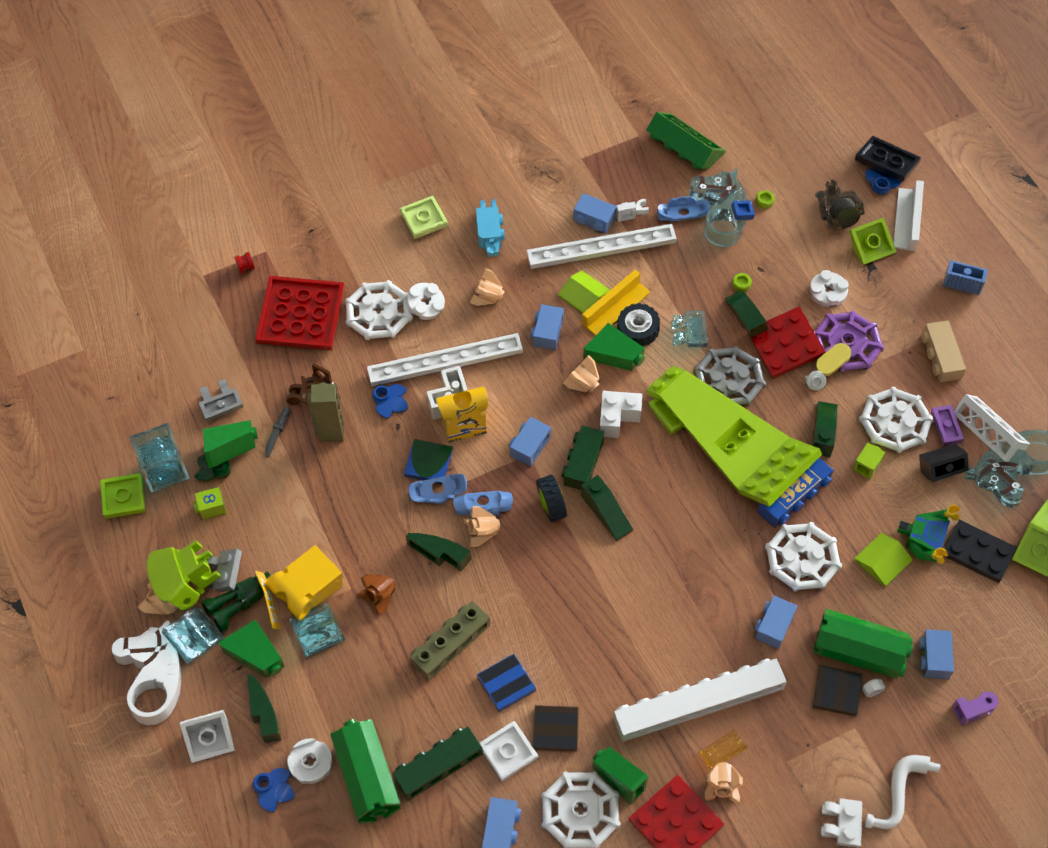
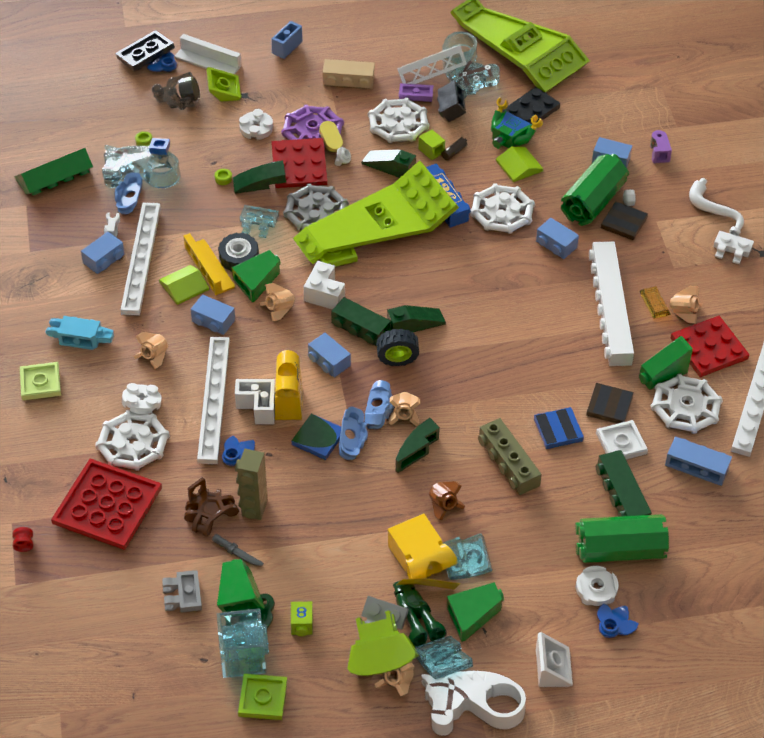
camera: 75 degrees left, 10 degrees down
dark green slope [248,674,282,743] -> none
none -> dark brown piece [441,137,468,161]

